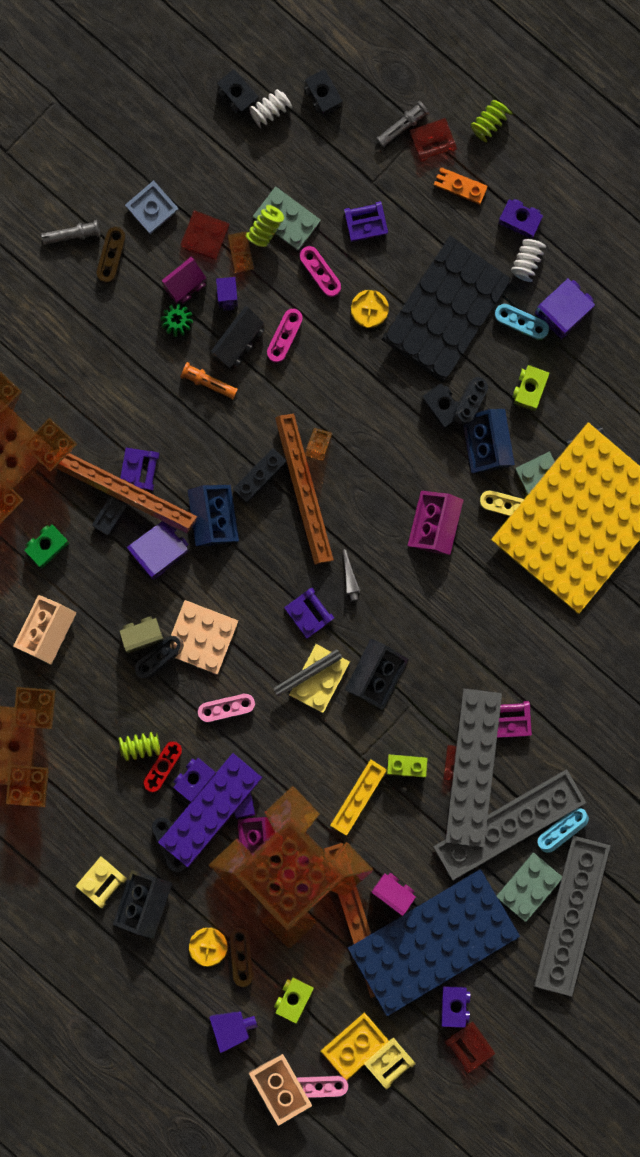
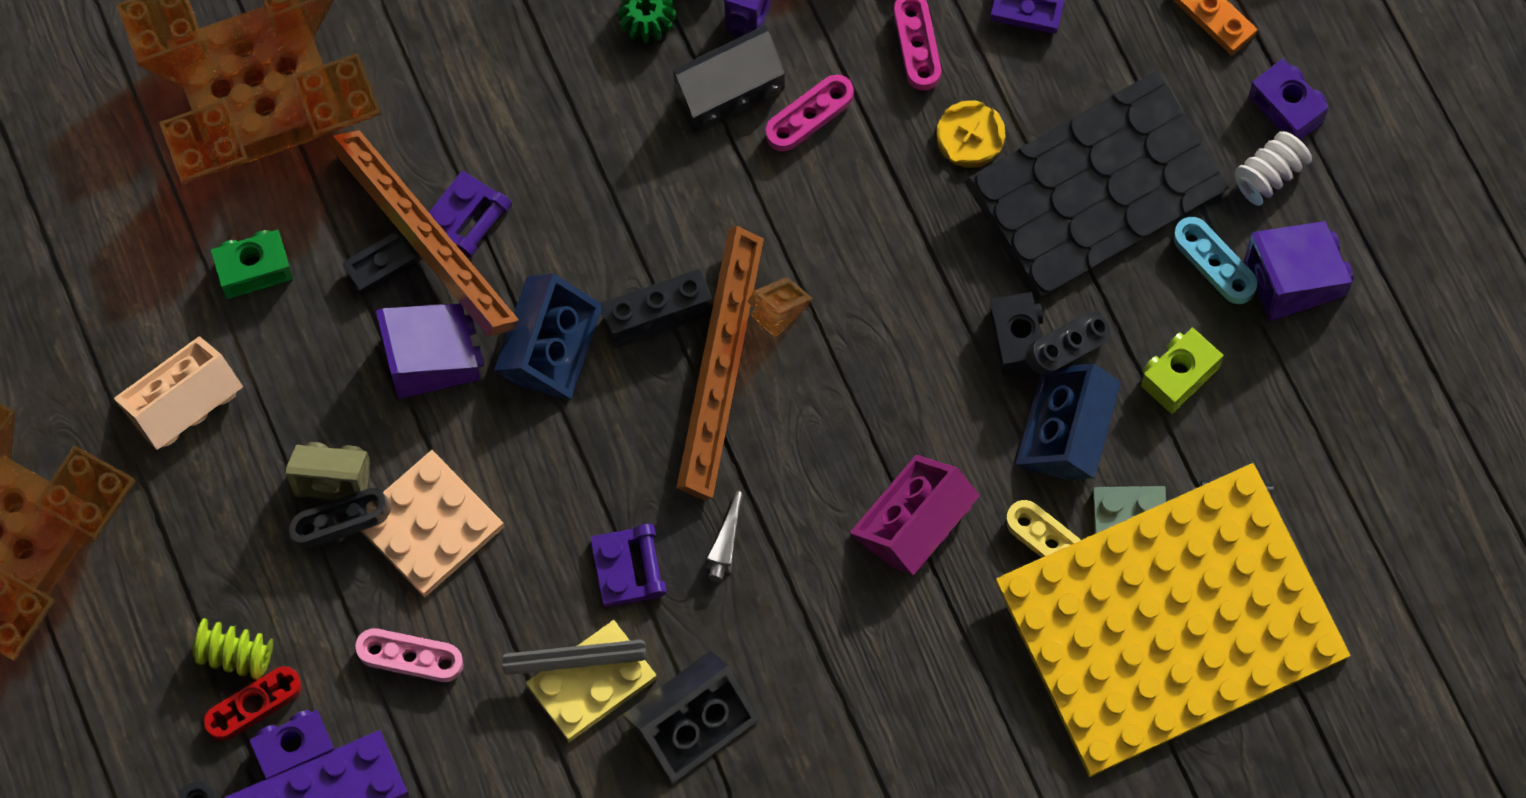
camera: 30 degrees right, 15 degrees down
orange pin [180,362,238,400] -> none

